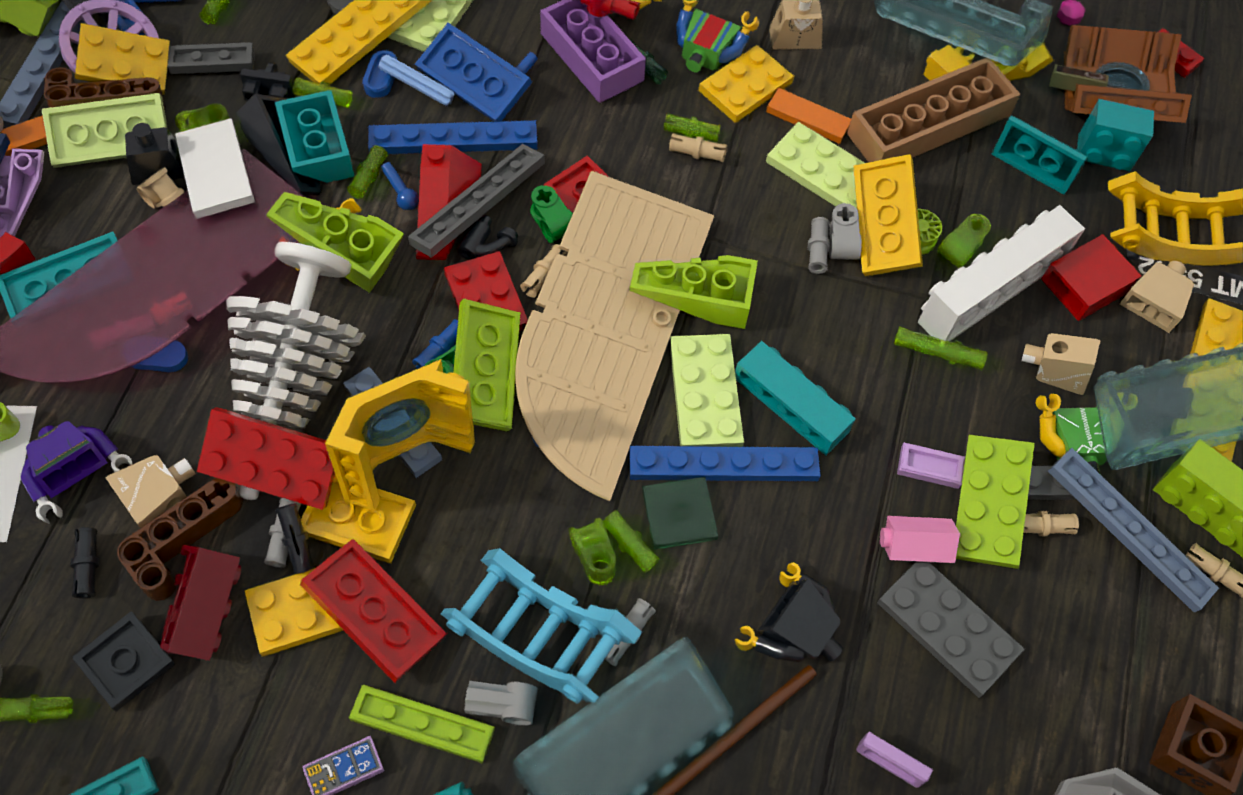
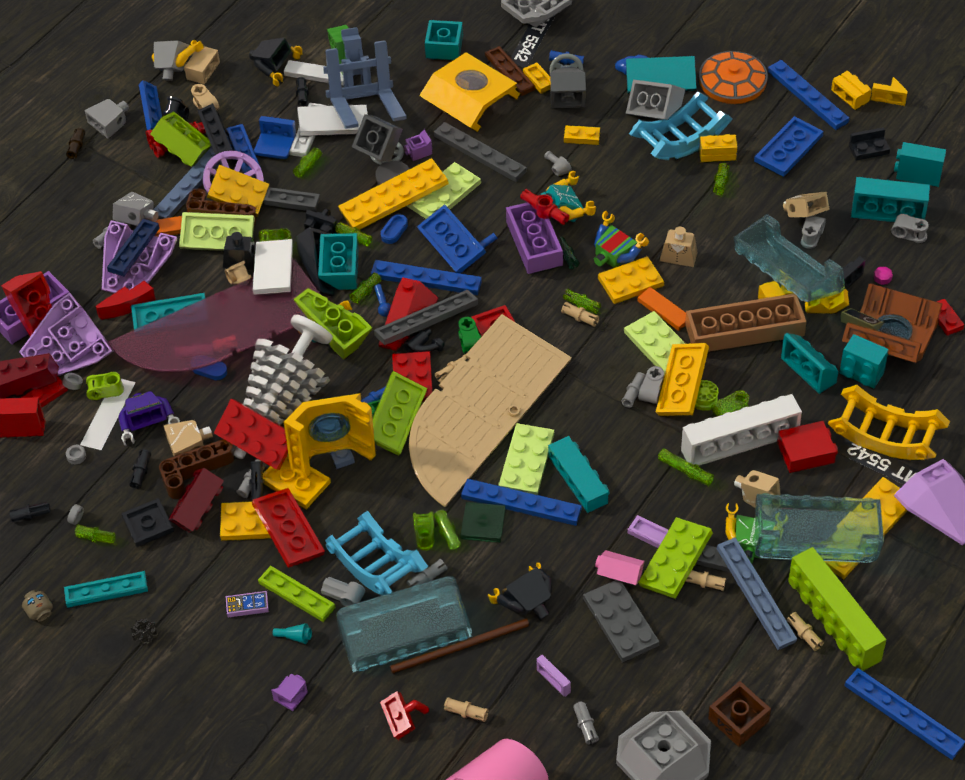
camera: 25 degrees right, 10 degrees down
light blue axle [379,55,454,106] -> none
lime wedge [629,255,758,329] -> none
tan torso [1120,261,1194,333] -> none

